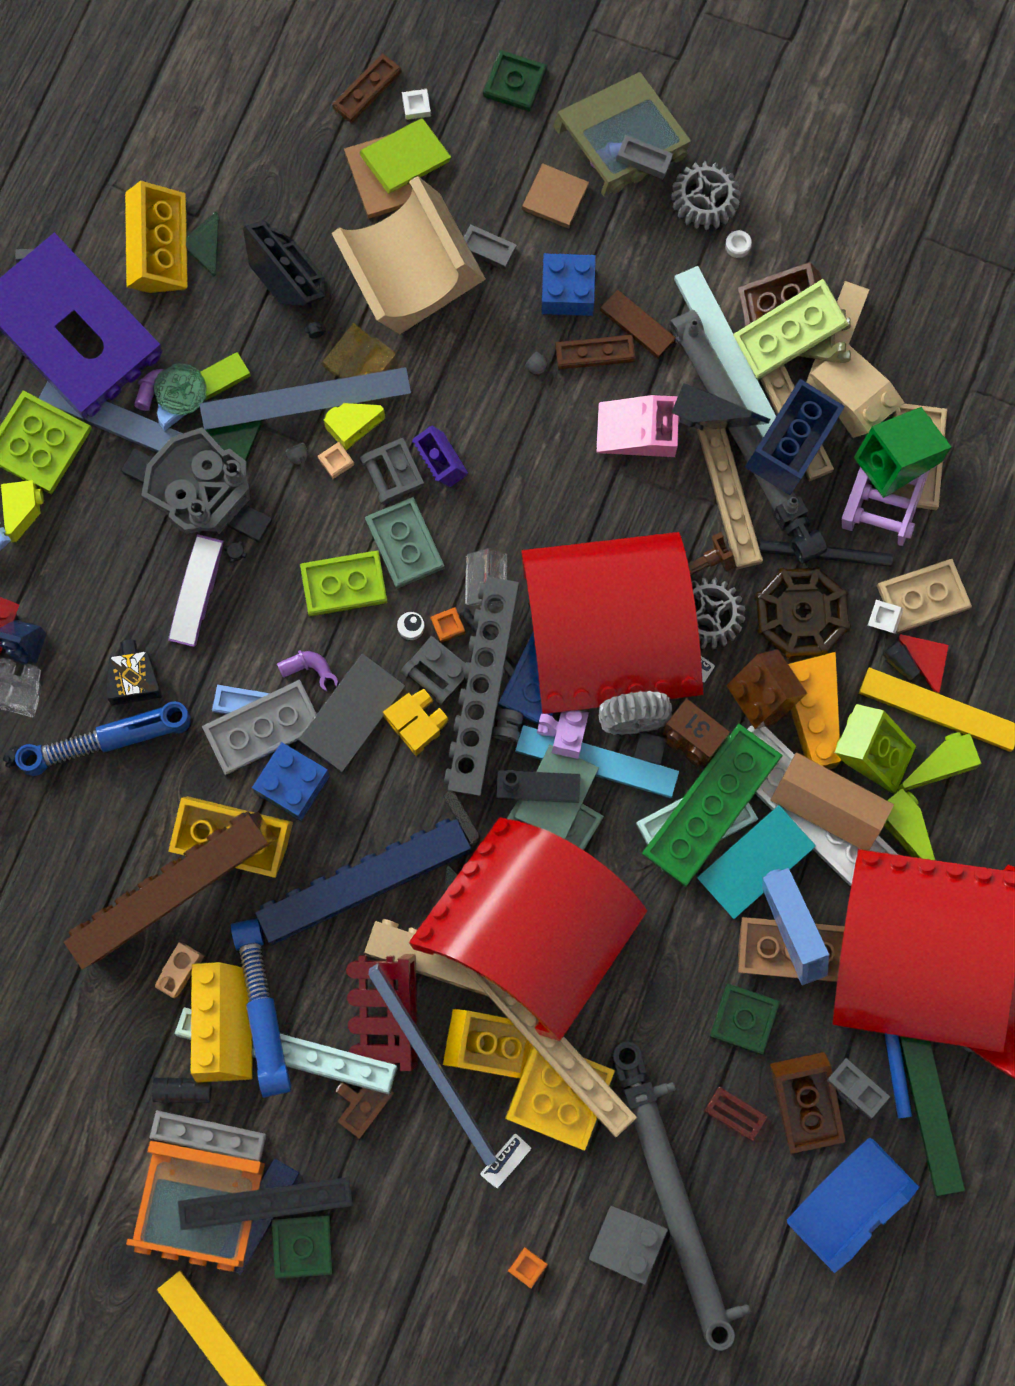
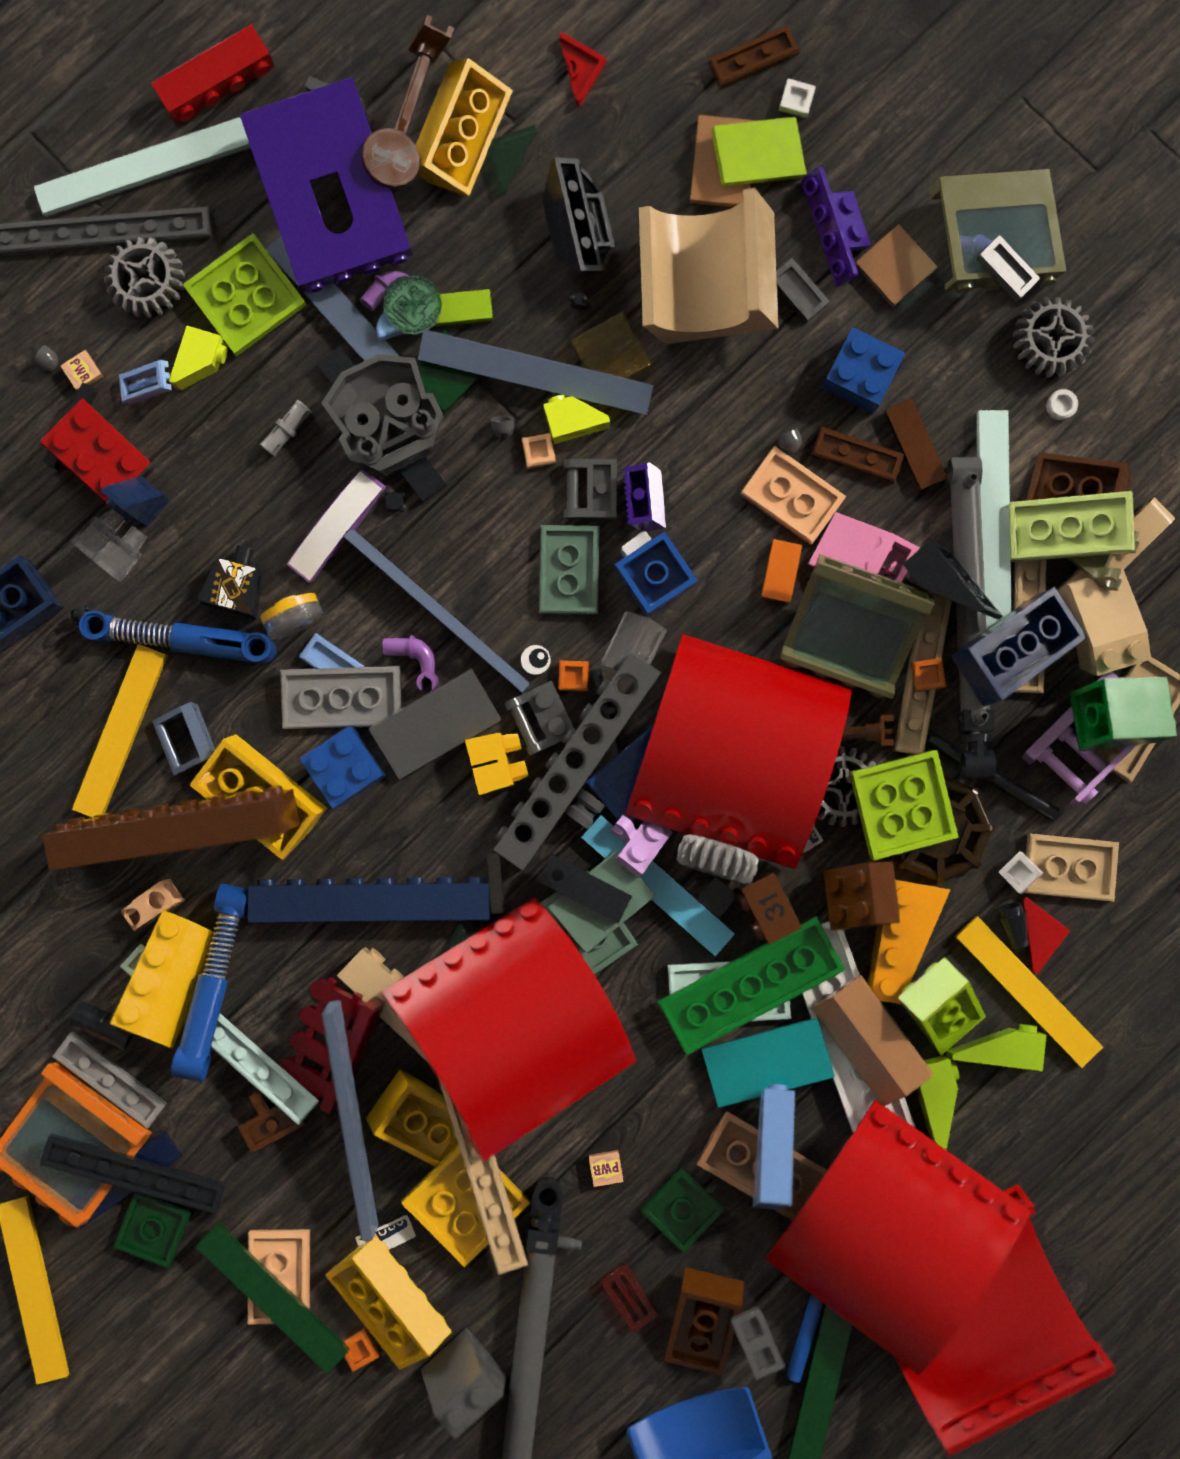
camera: 25 degrees right, 10 degrees up
lime tile [300,550,388,616] -> none
dark green tile [483,50,547,112] -> none
none -> yellow tile [72,644,168,818]
none -> sand blue tile [152,702,216,776]
none -> dark green tile [196,1222,350,1374]
none -> light nougat tile [248,1229,310,1324]
none -> light grey pin [260,400,312,457]
none -> clear piece [260,593,325,639]
none -> yellow slope [325,1236,452,1370]
none -> sand blue tile [344,529,530,694]
none -> reddish brown piece [361,14,454,188]
none -> red tile [559,32,607,107]
none -> tile [589,1150,623,1187]
none -> blue brick [614,531,698,618]
none -> white tile [621,531,651,558]
none -> light nougat tile [740,446,846,545]
none -> orange tile [761,539,802,604]
none -> clear light blue panel [780,554,934,699]
none -> dark purple bracket [801,166,871,287]
none -> lime plate [849,750,959,860]
none -> orange tile [911,658,946,692]

